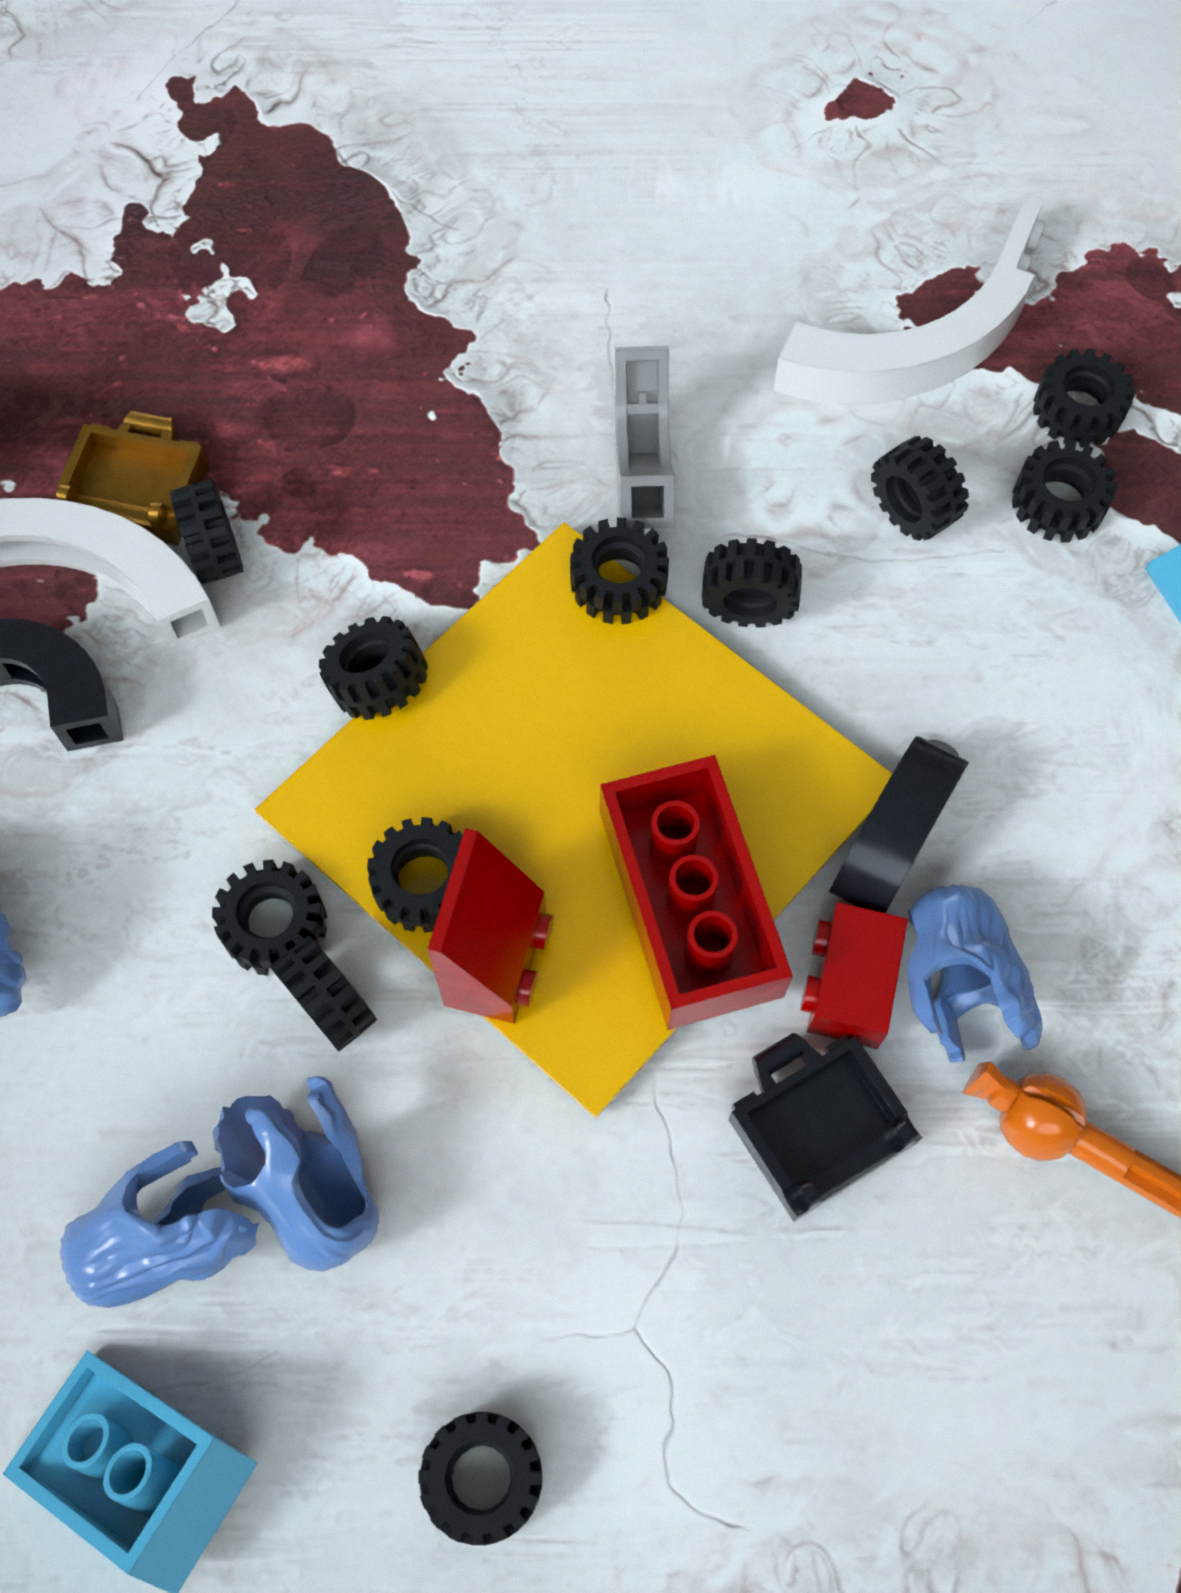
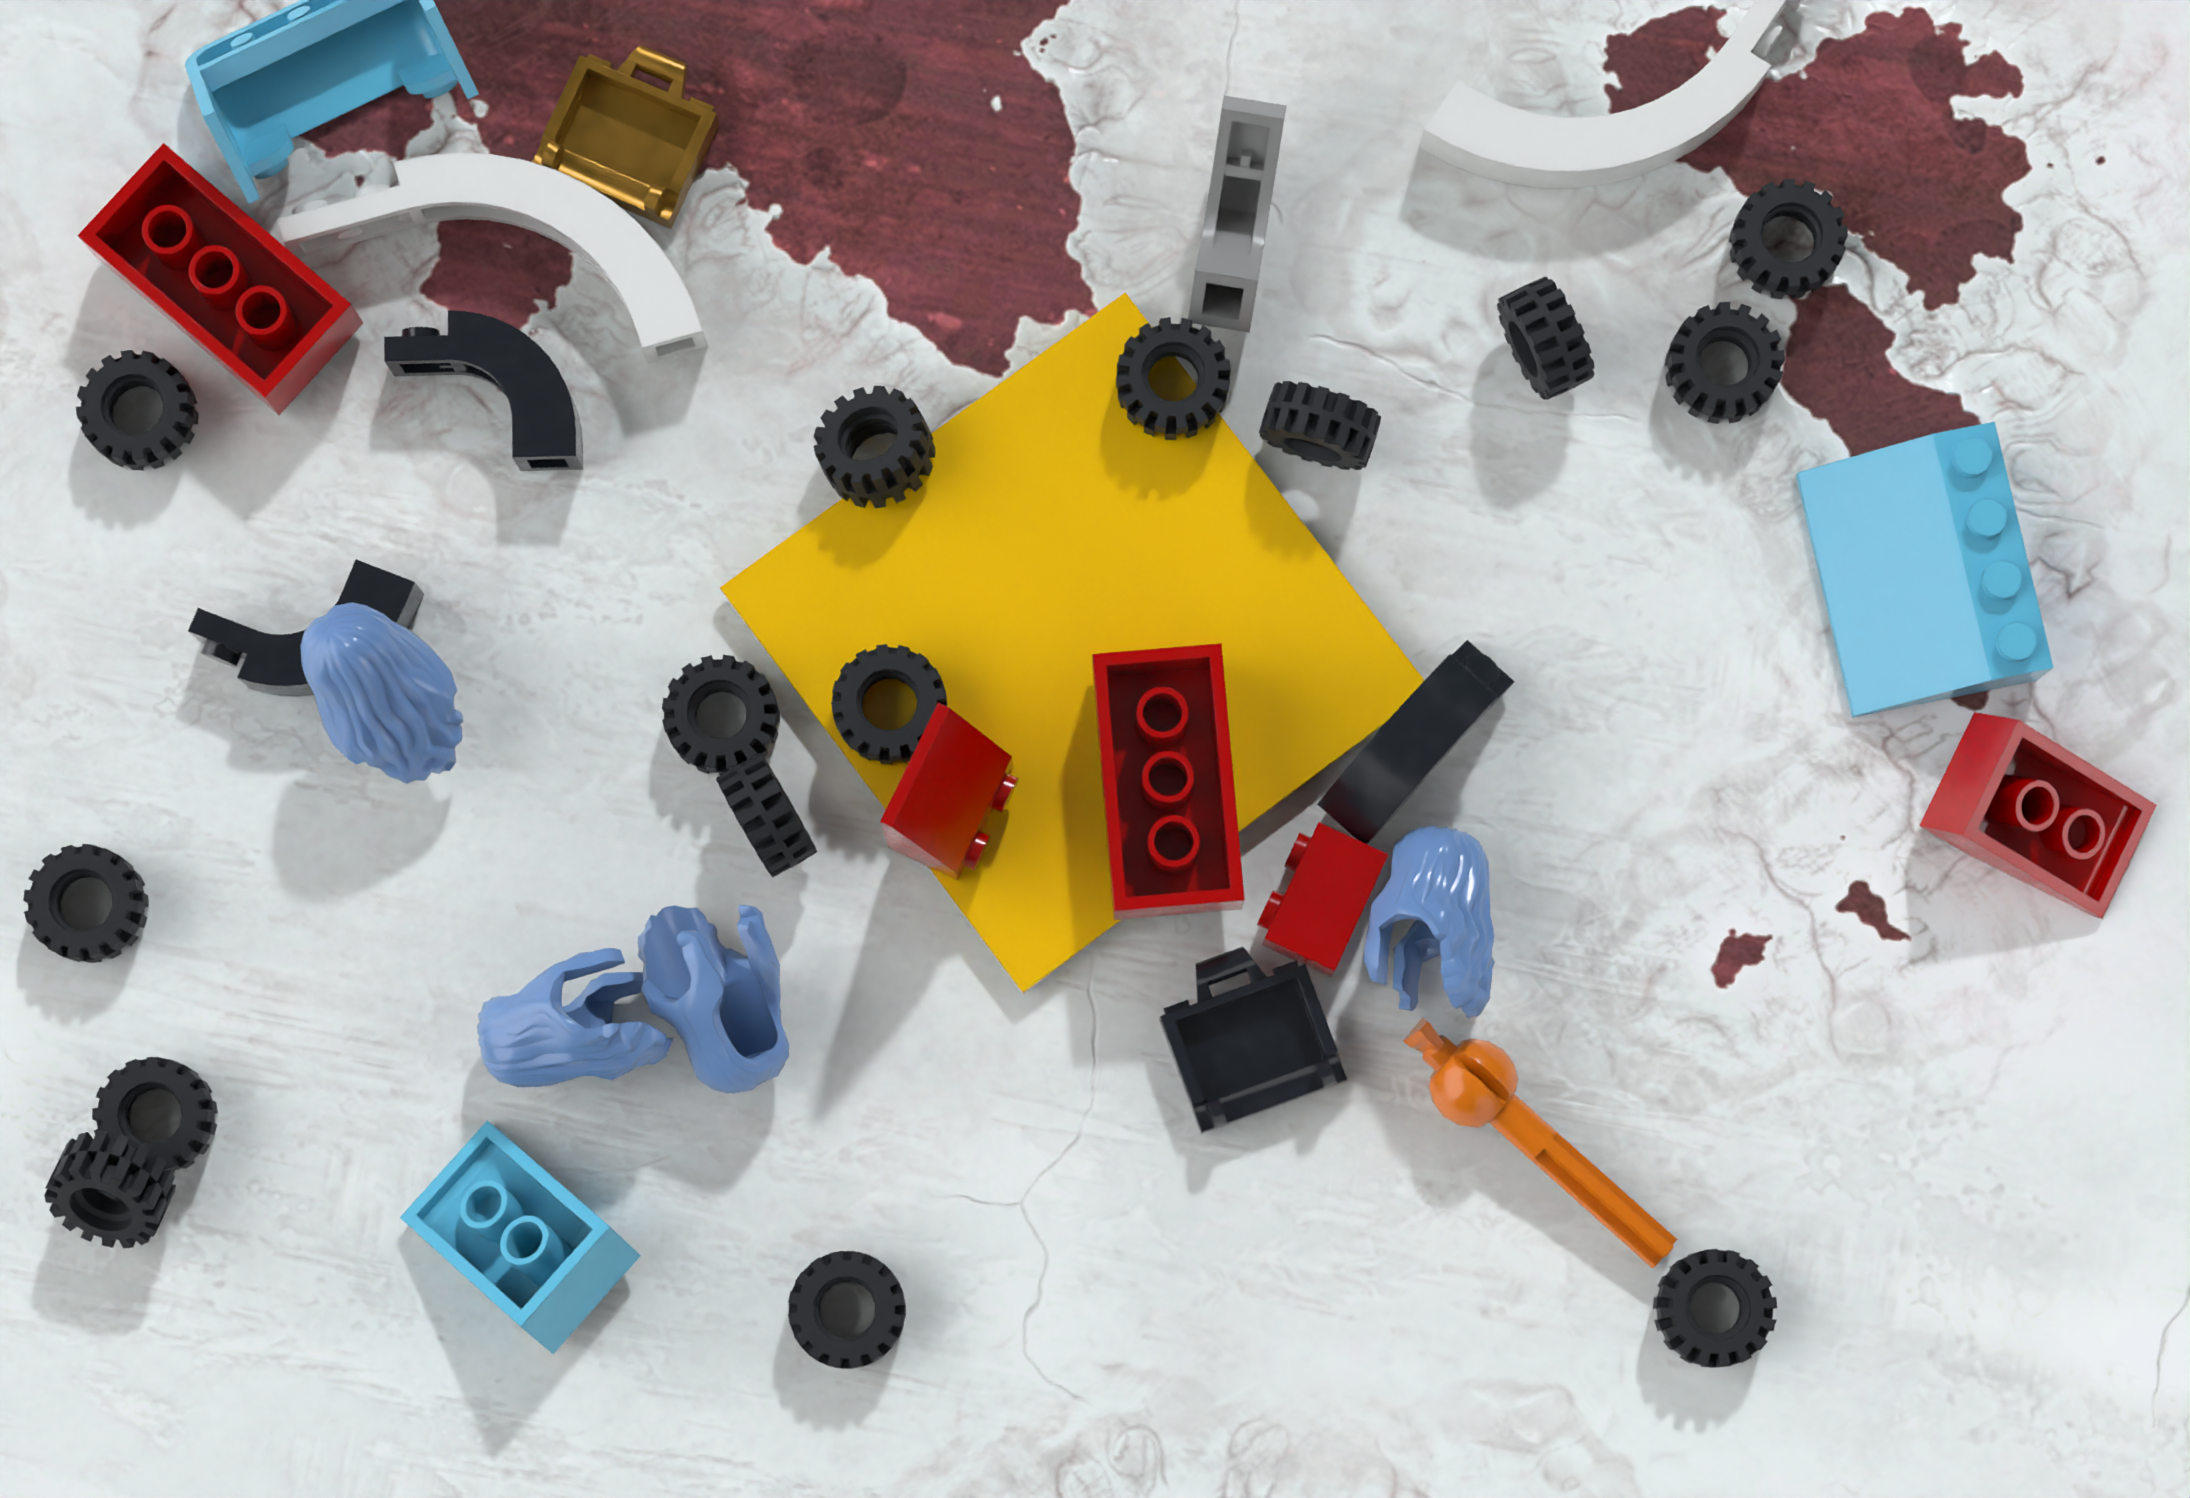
camera: 10 degrees right, 15 degrees up
black tyre [170,479,244,584] -> none

